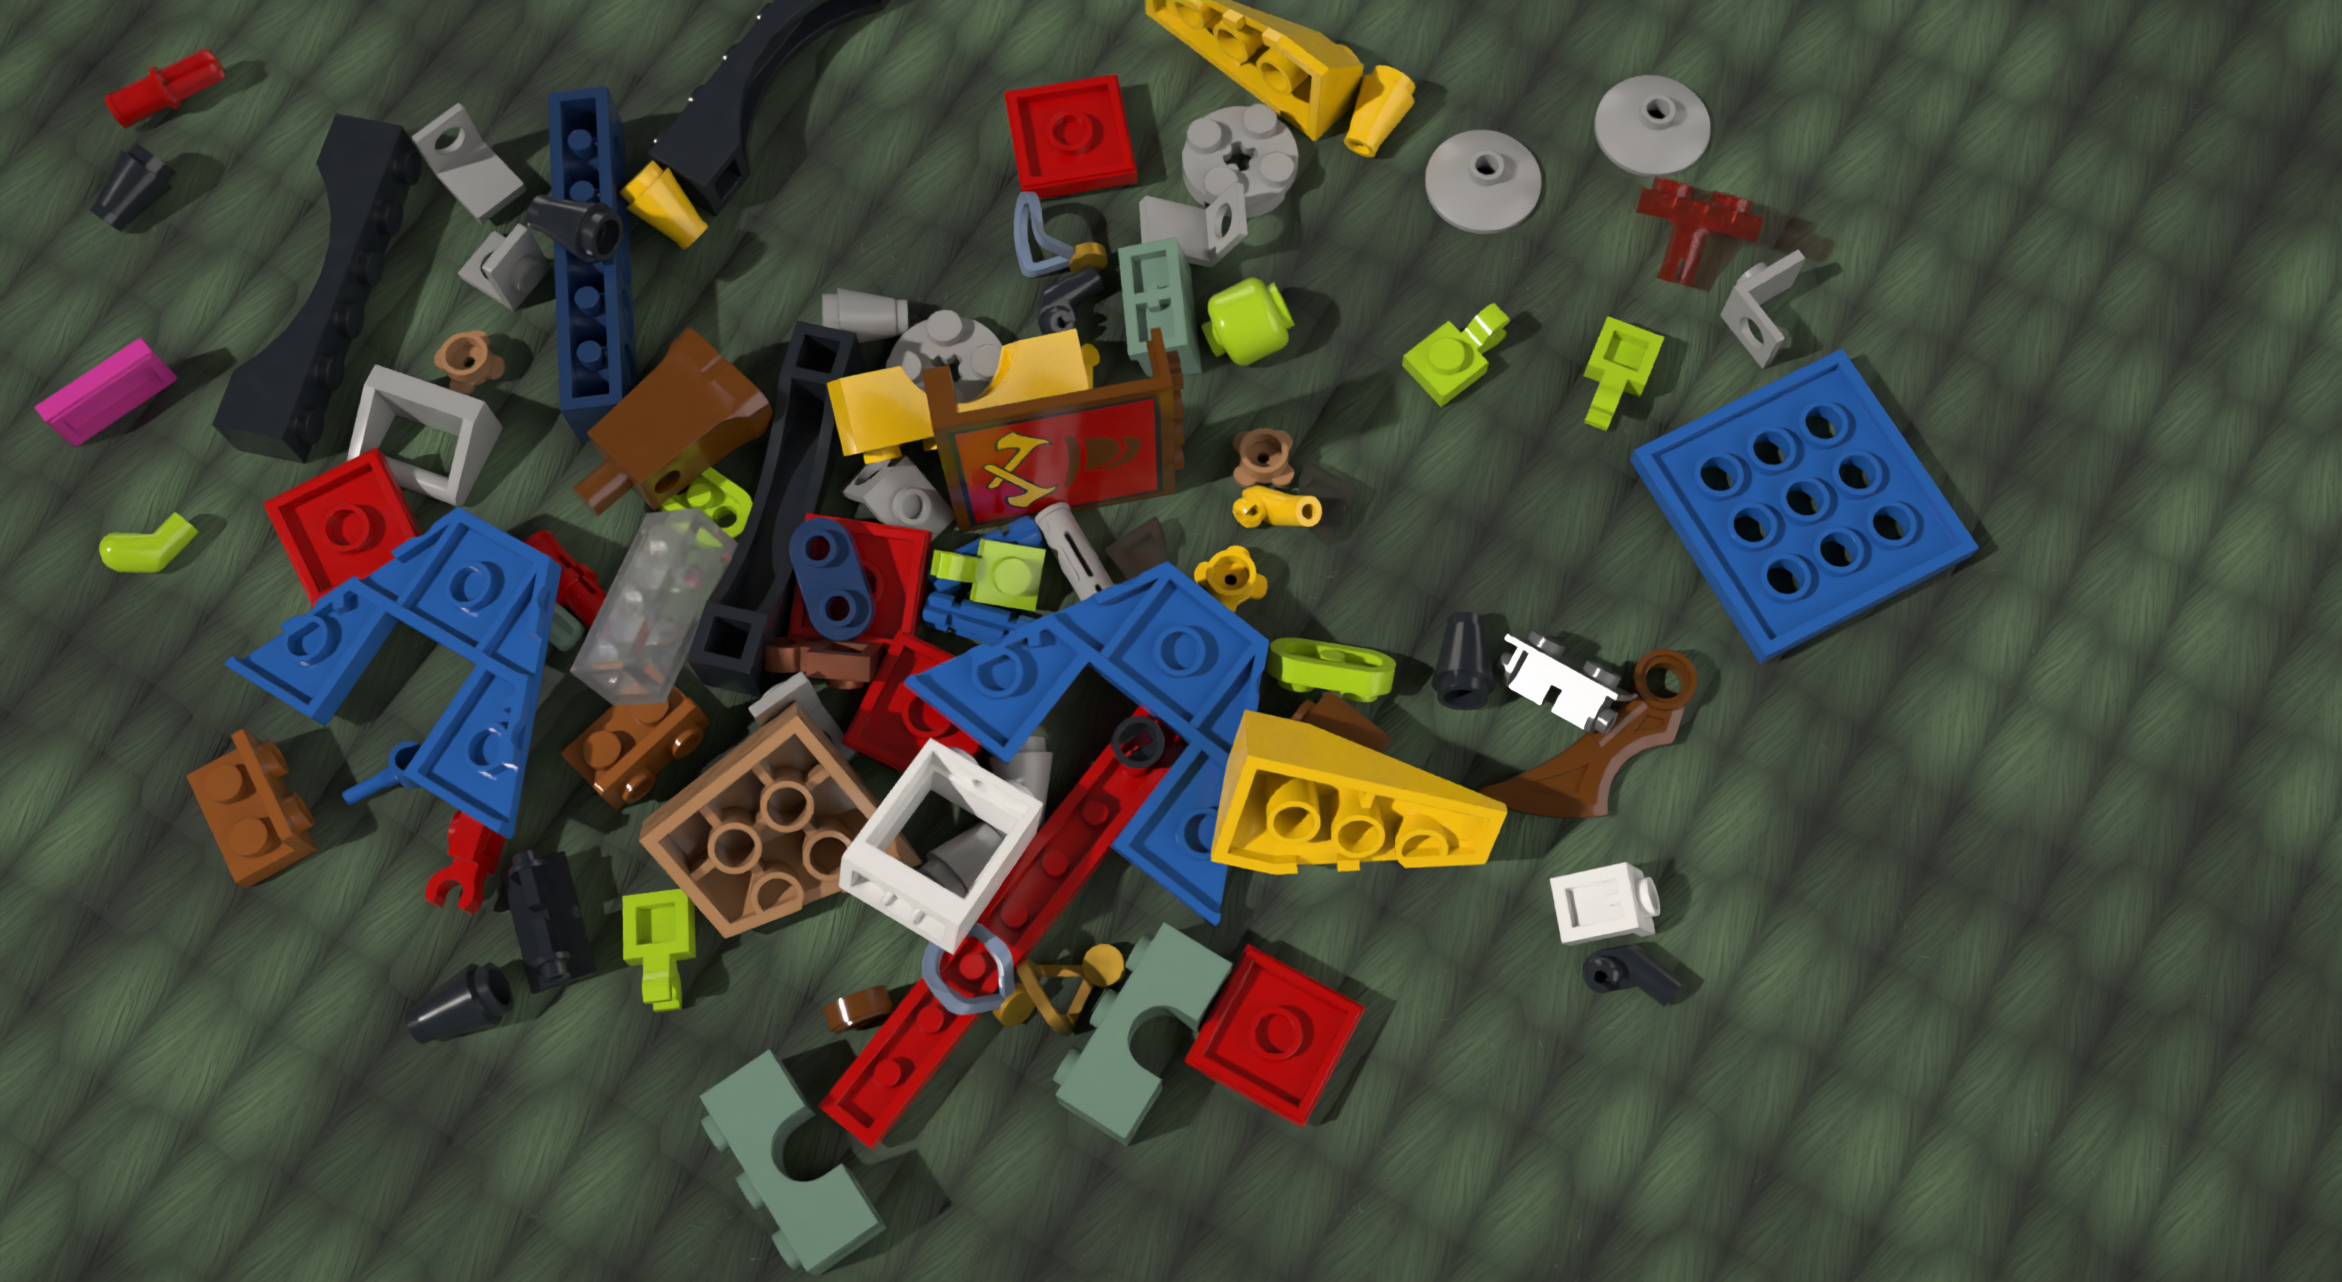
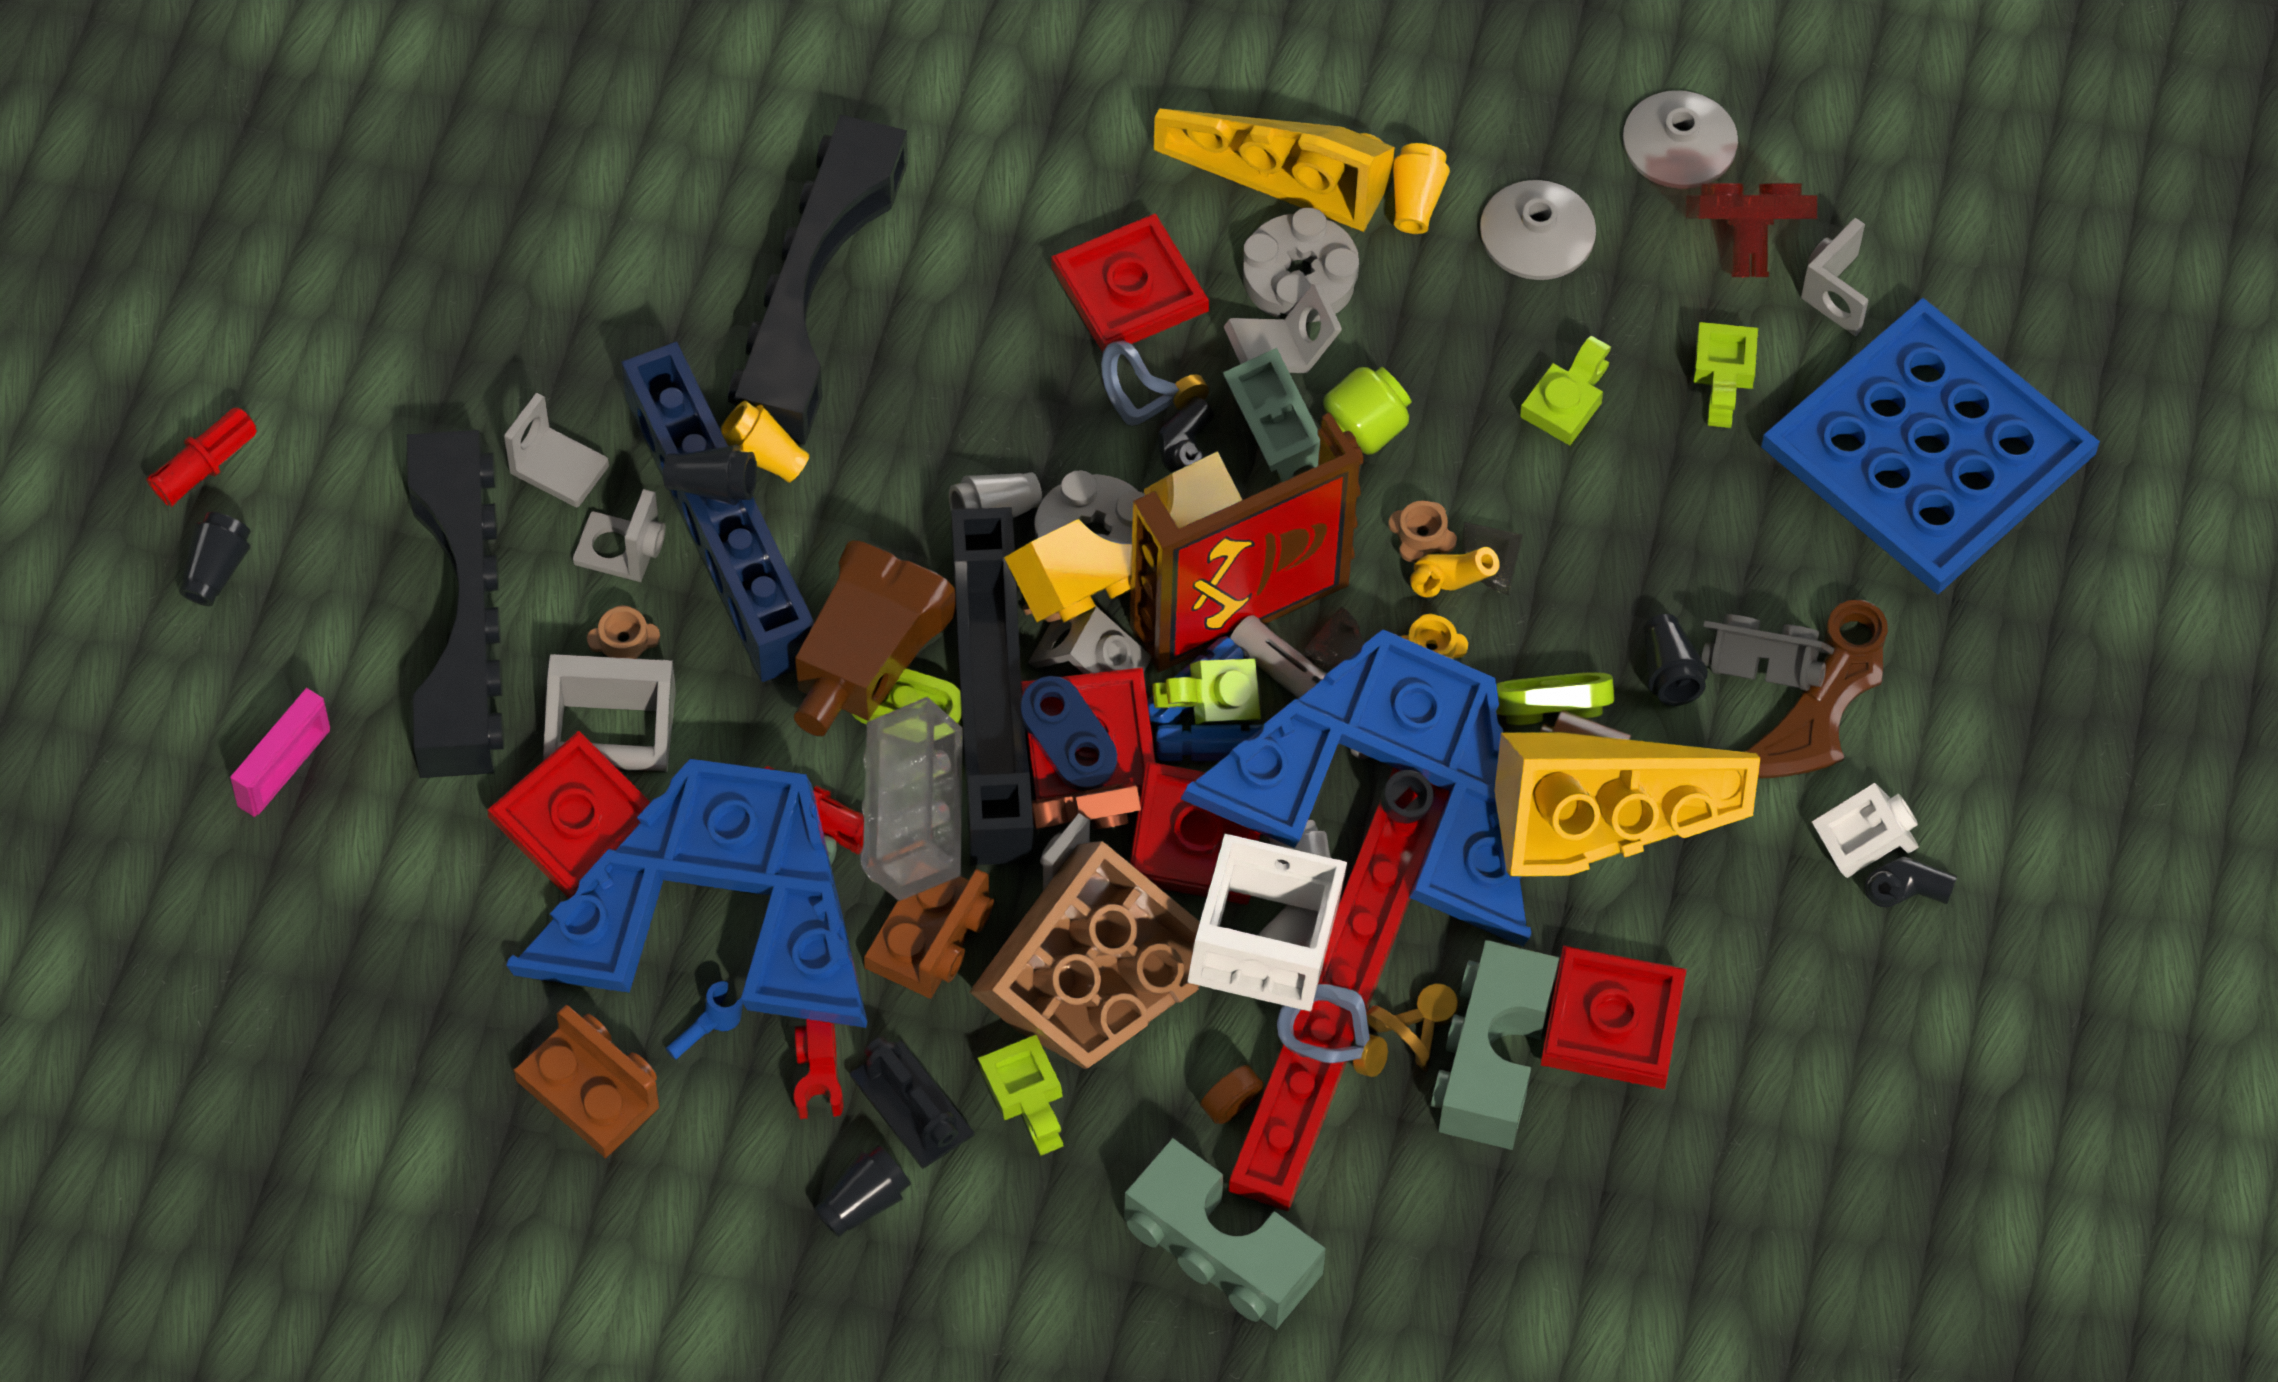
camera: 20 degrees left, 10 degrees down
lime arm [99,512,200,573] -> none

